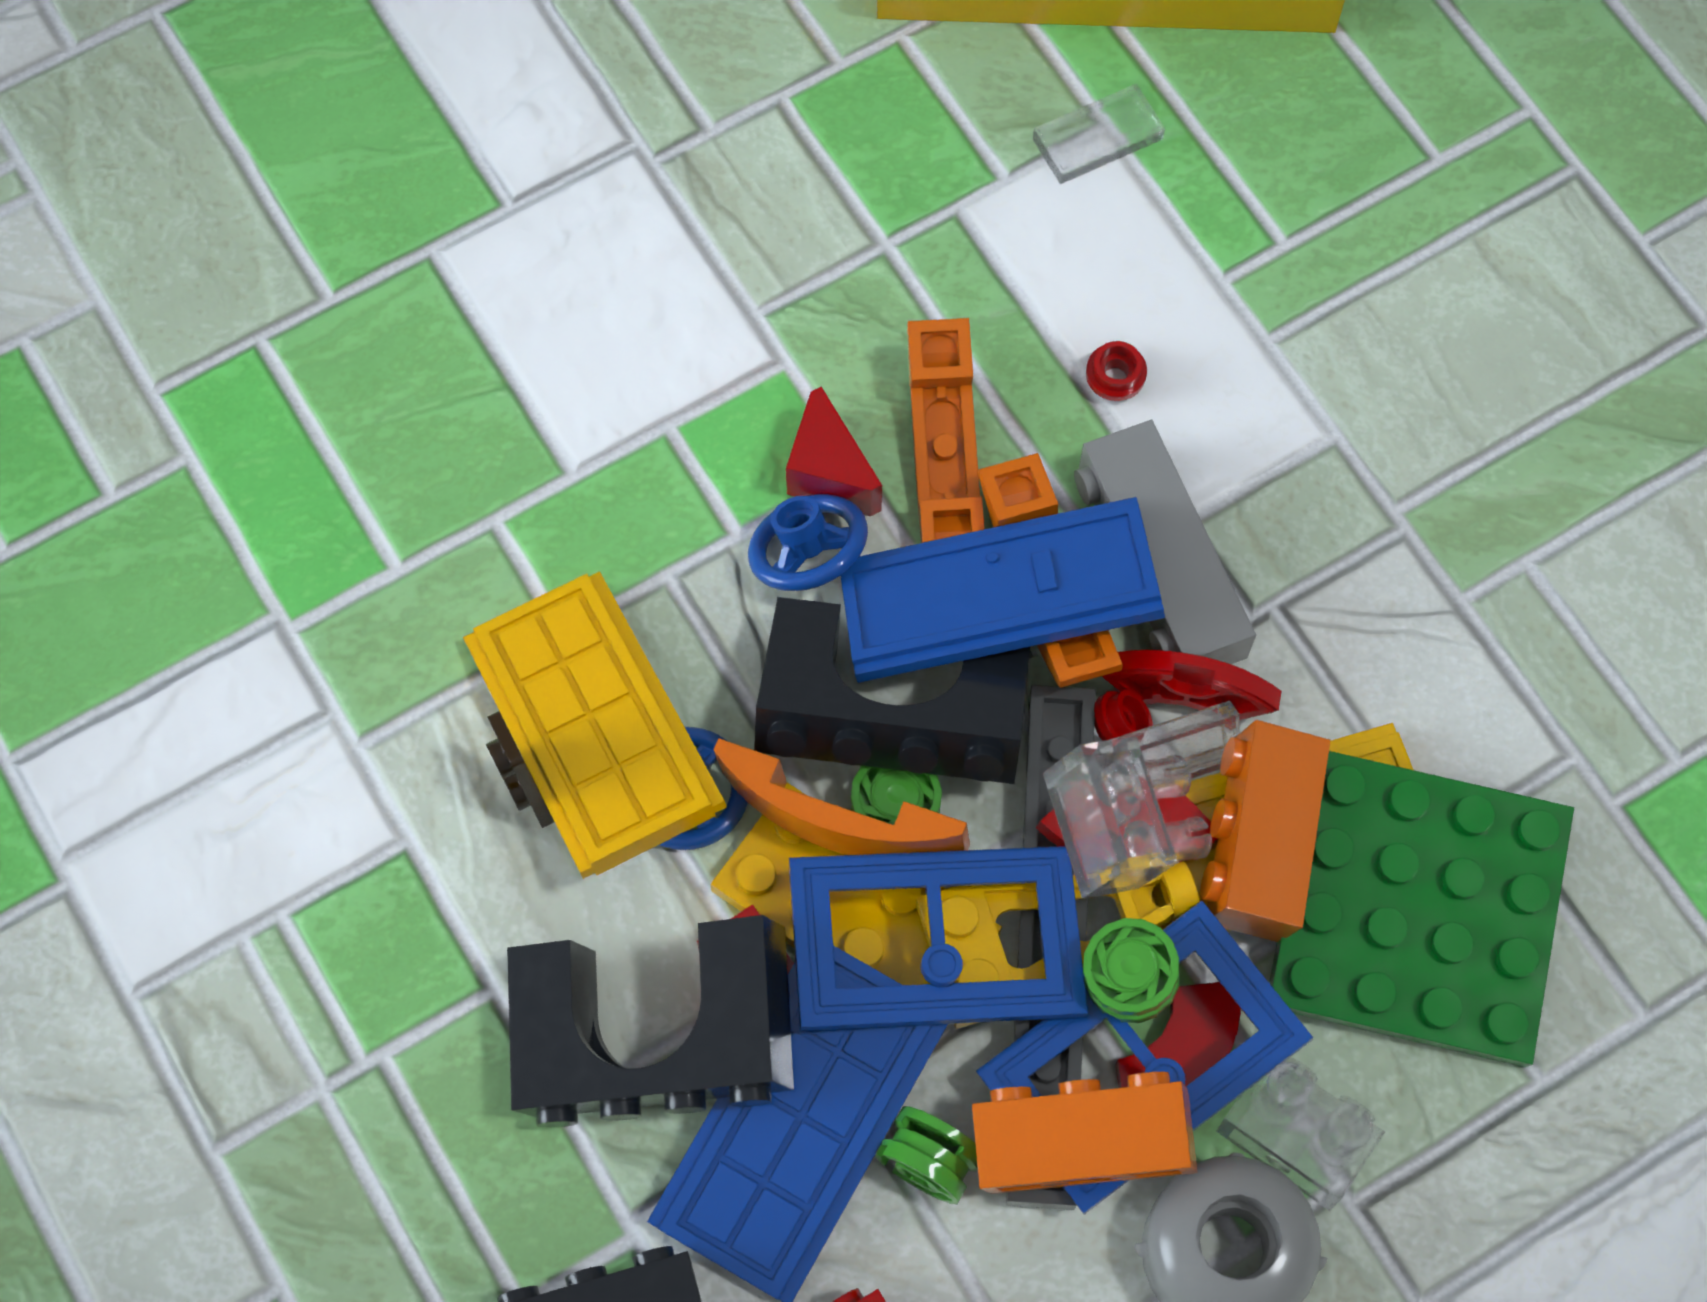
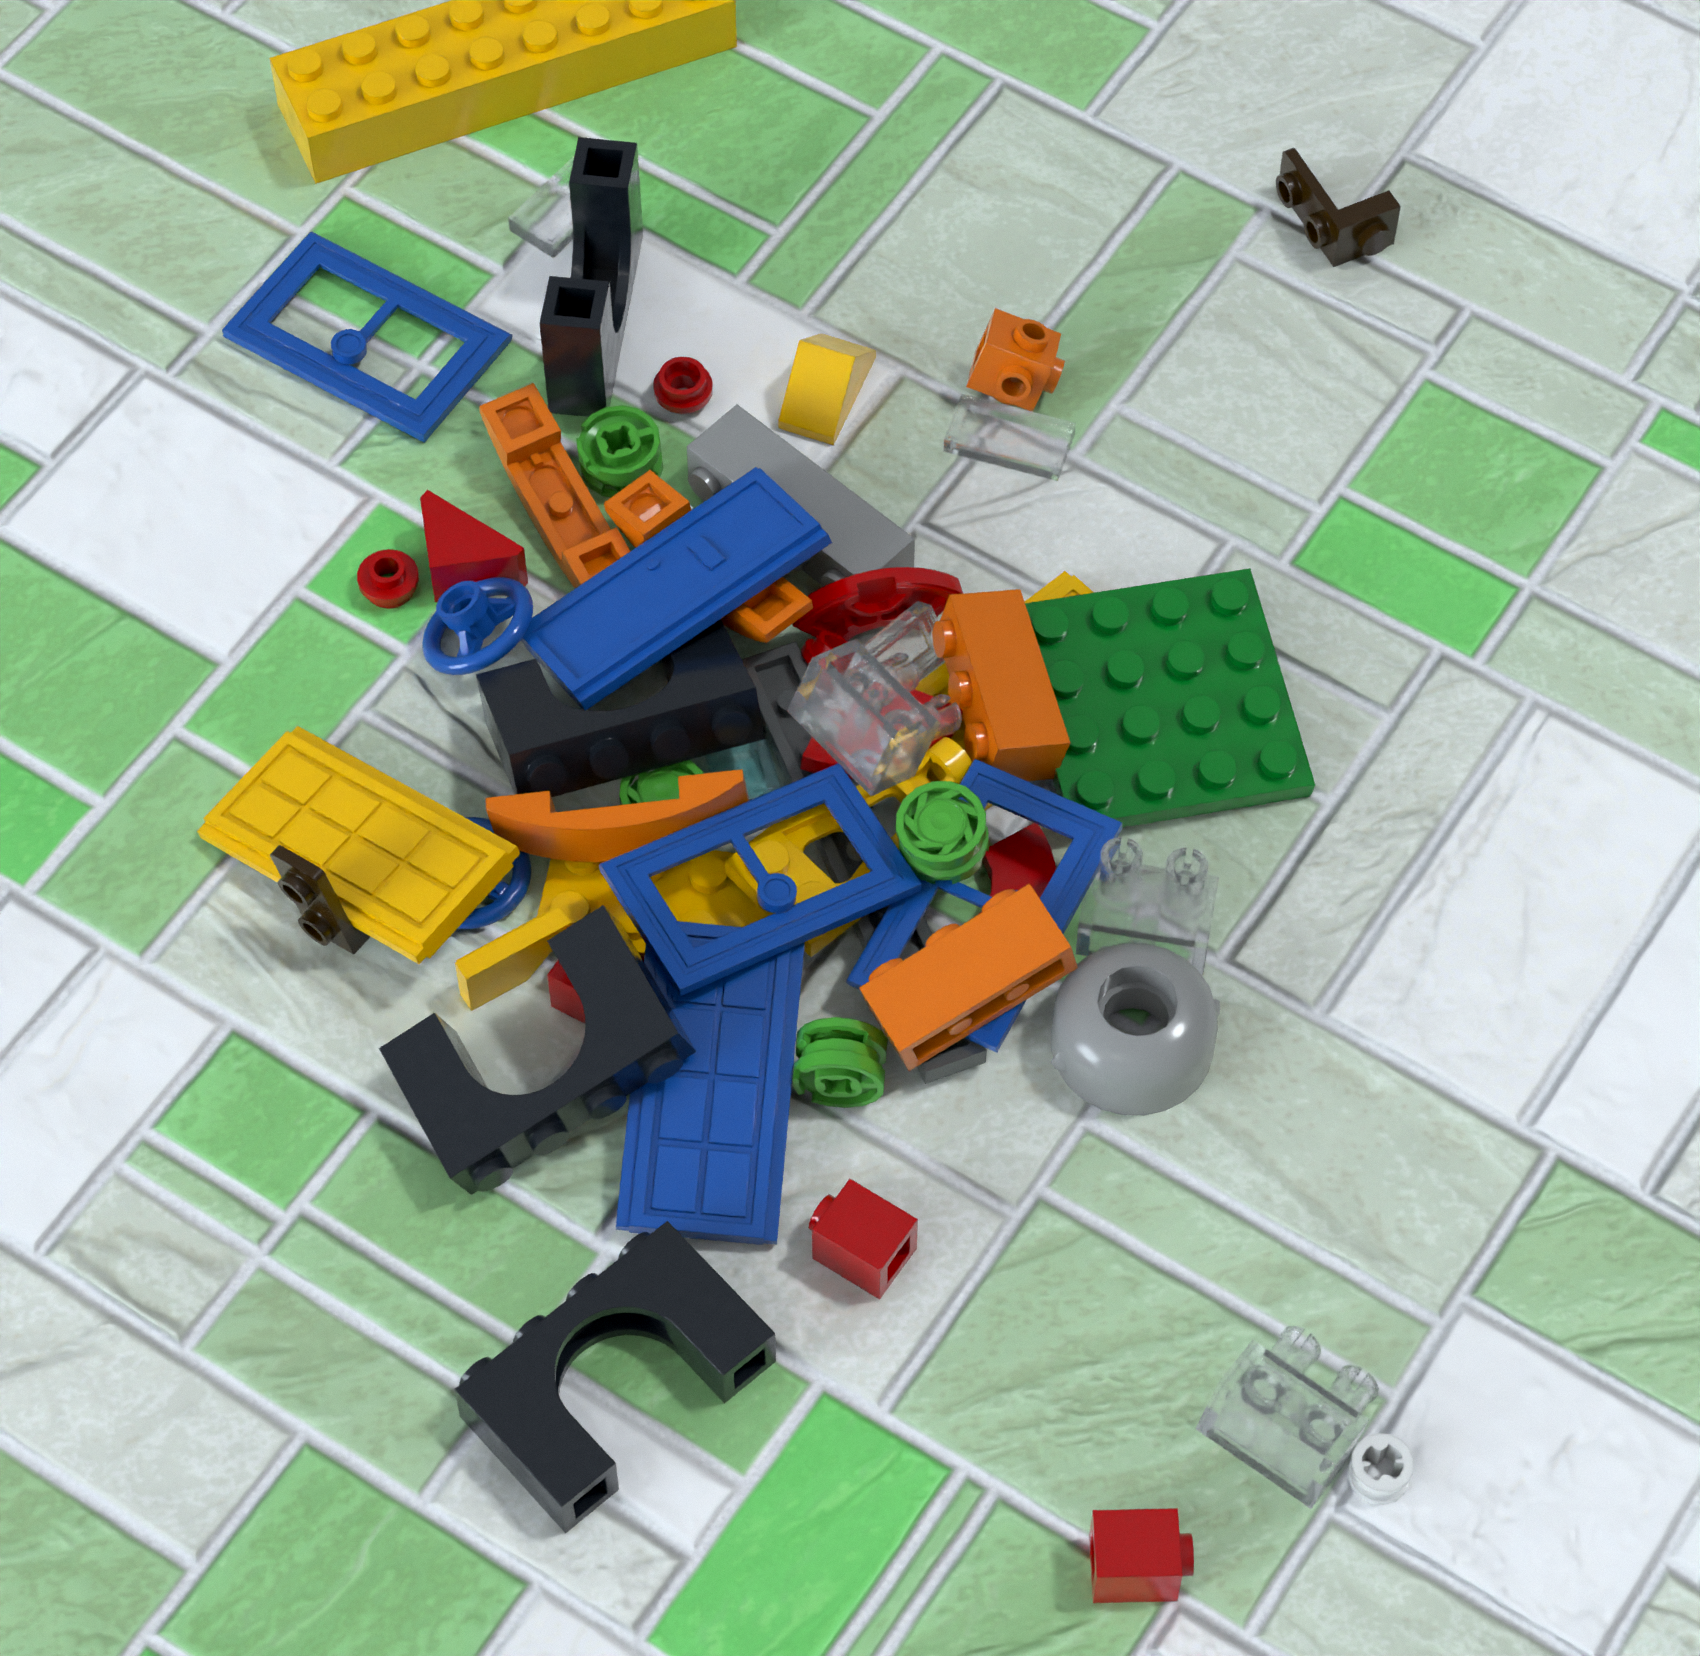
camera: 25 degrees left, 10 degrees down
none -> blue door [222,232,512,443]
none -> red plate [357,549,419,609]
none -> yellow tile [455,906,571,1011]
none -> black arch [539,137,643,417]
none -> bright green wheel [576,405,663,498]
none -> clear light blue tile [705,738,781,800]
none -> yellow slope [778,333,876,445]
none -> clear tile [943,394,1076,481]
none -> orange brick [966,308,1065,412]

